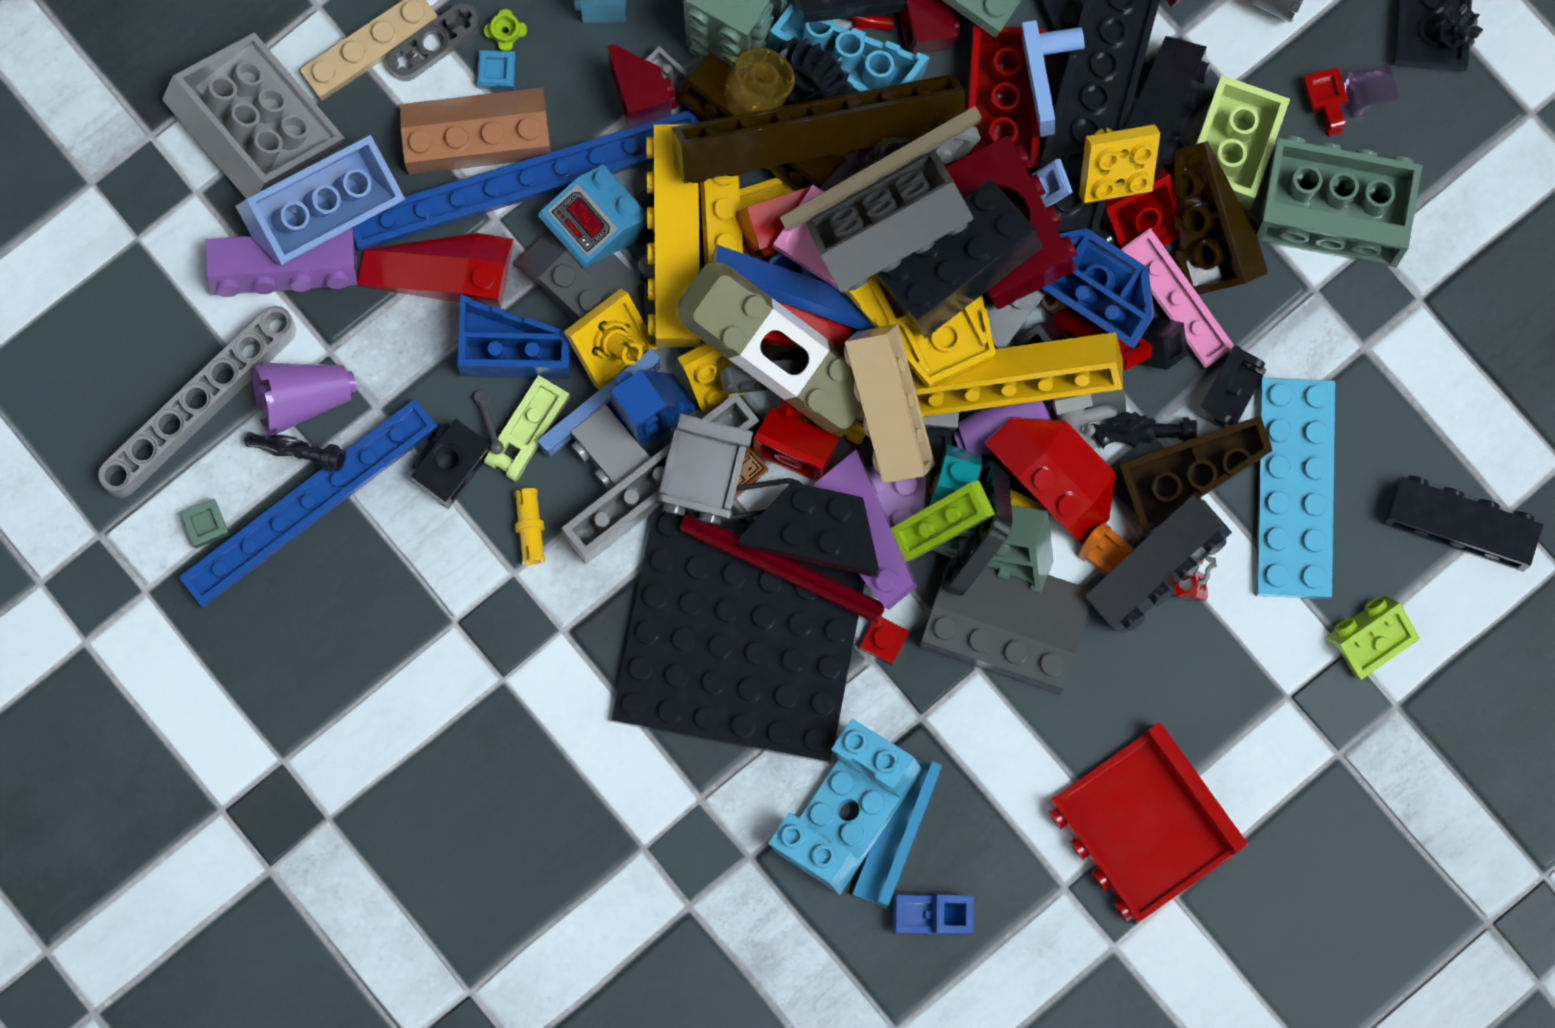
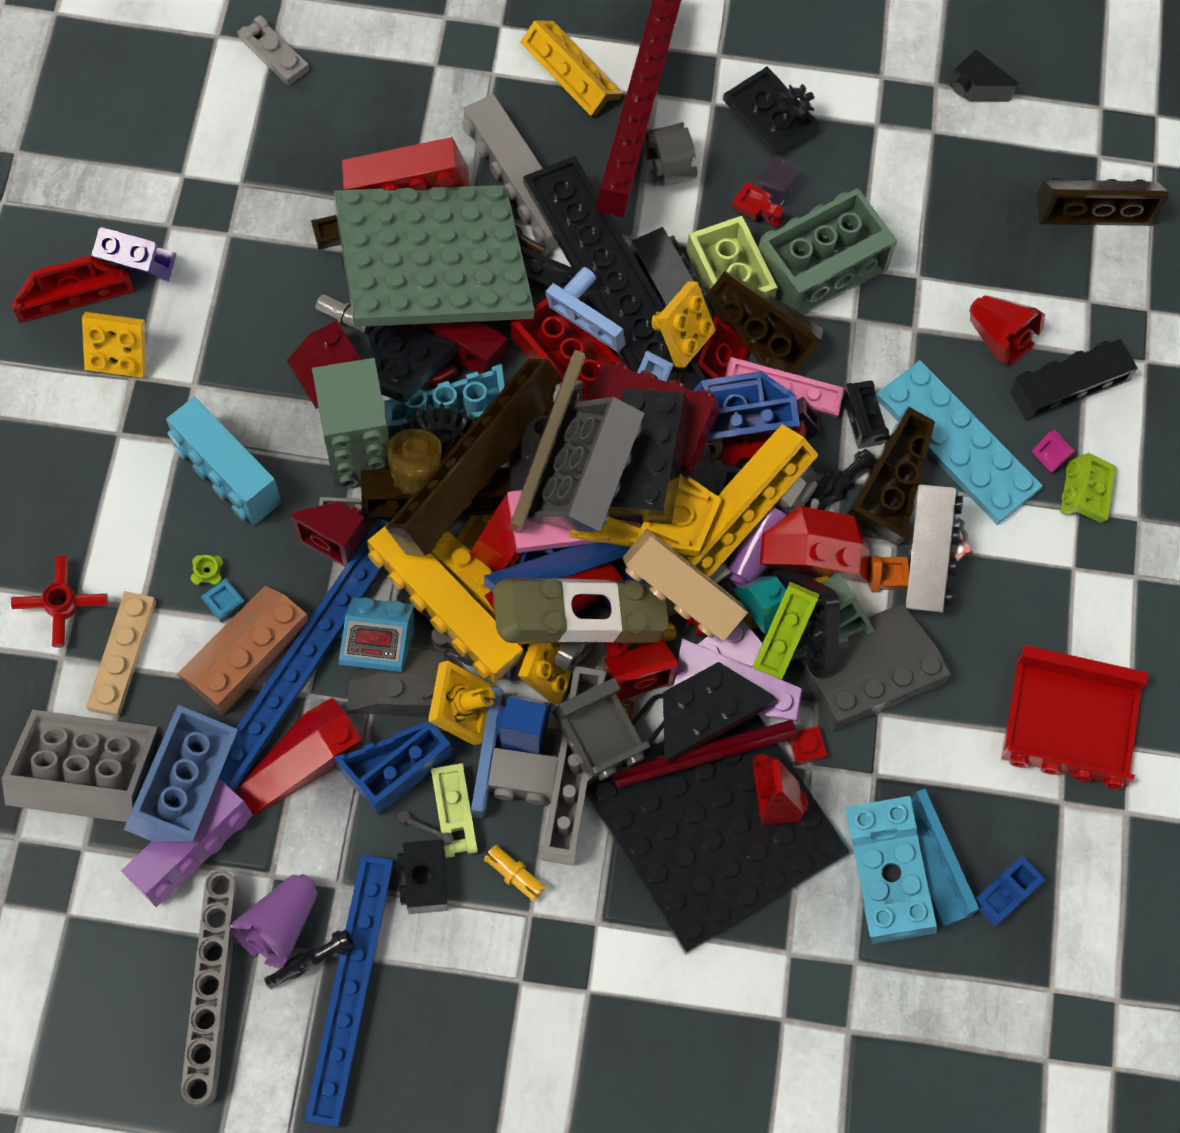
camera: 45 degrees left, 10 degrees down
sand green plate [181,499,230,549] -> none
dark grey beam [388,3,480,81] -> none
none -> red wedge [752,754,808,826]
none -> red cone [969,295,1045,364]
none -> dark pink tile [1031,429,1075,473]

